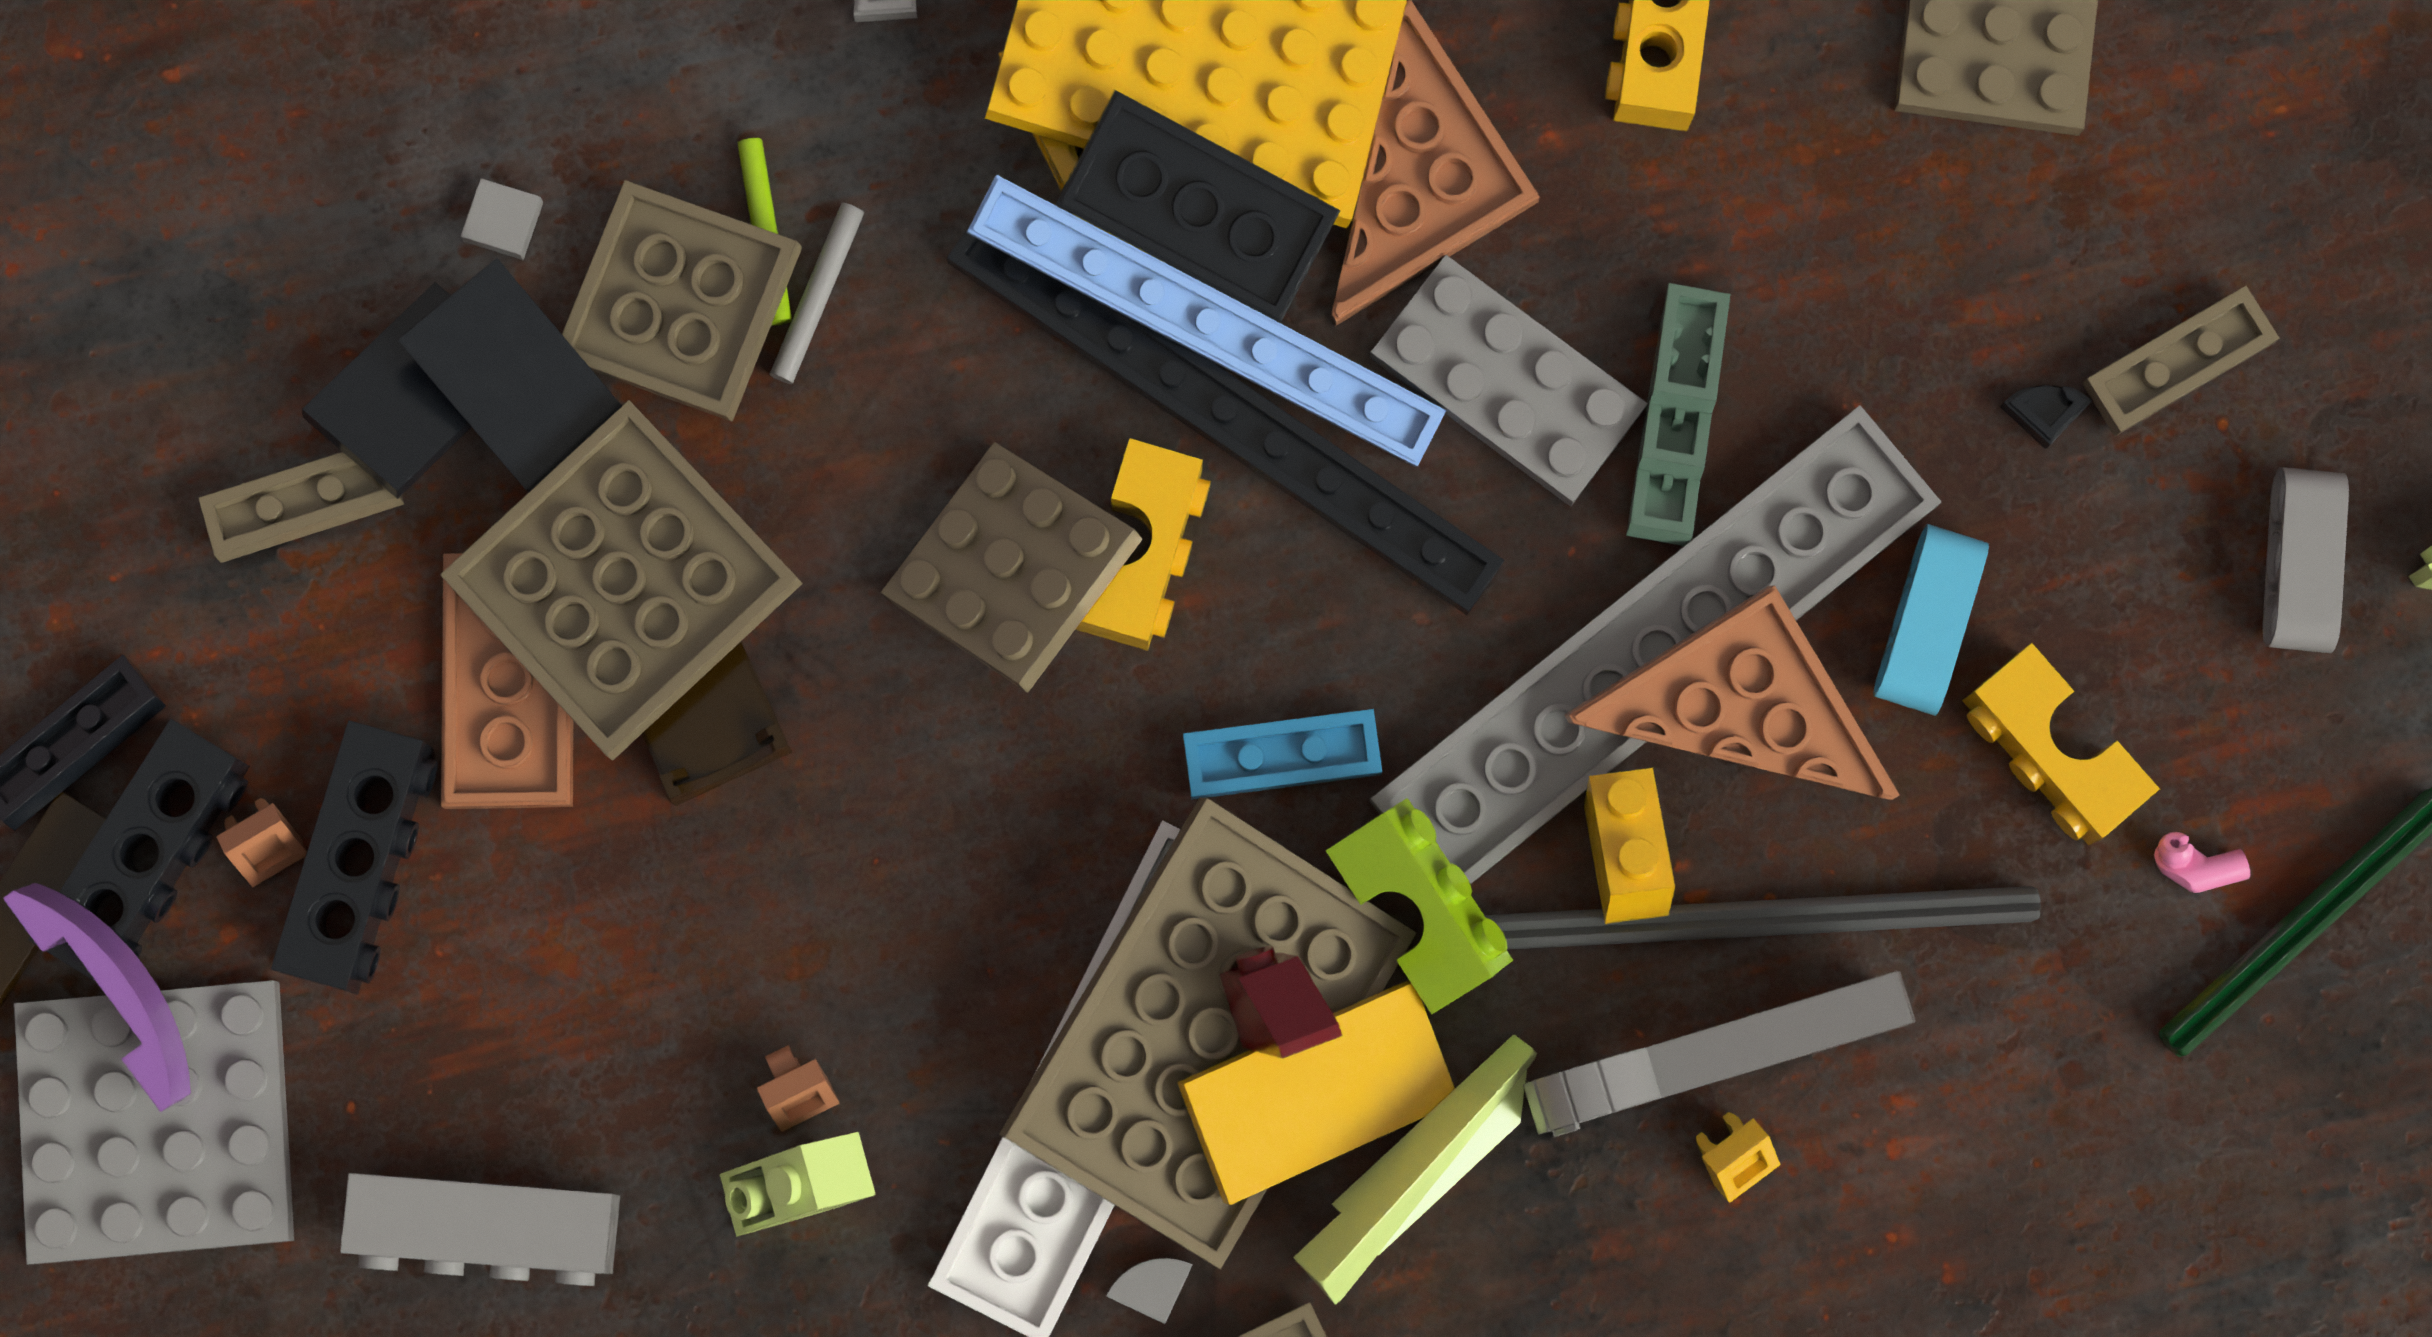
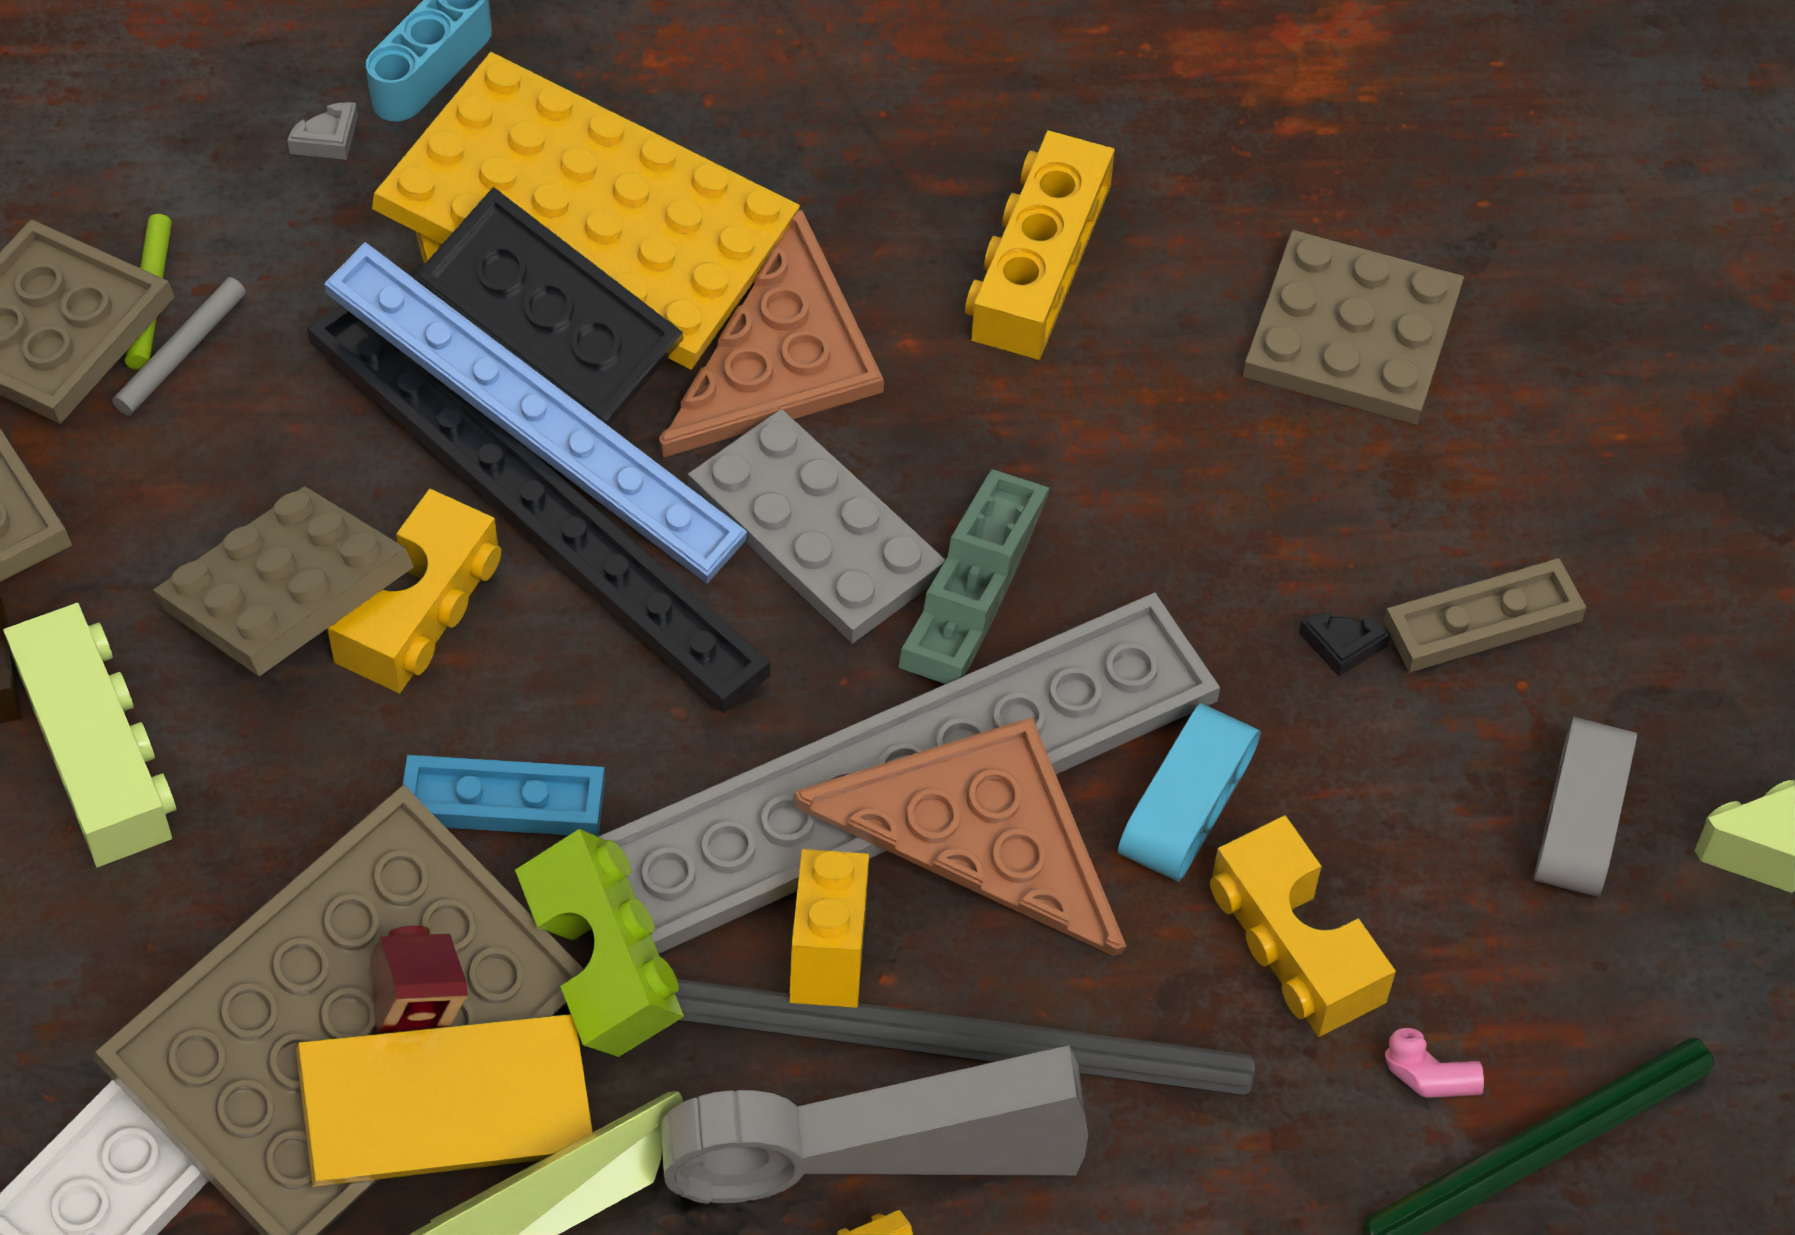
camera: 15 degrees right, 25 degrees down
none -> yellowish green brick [3,603,177,868]

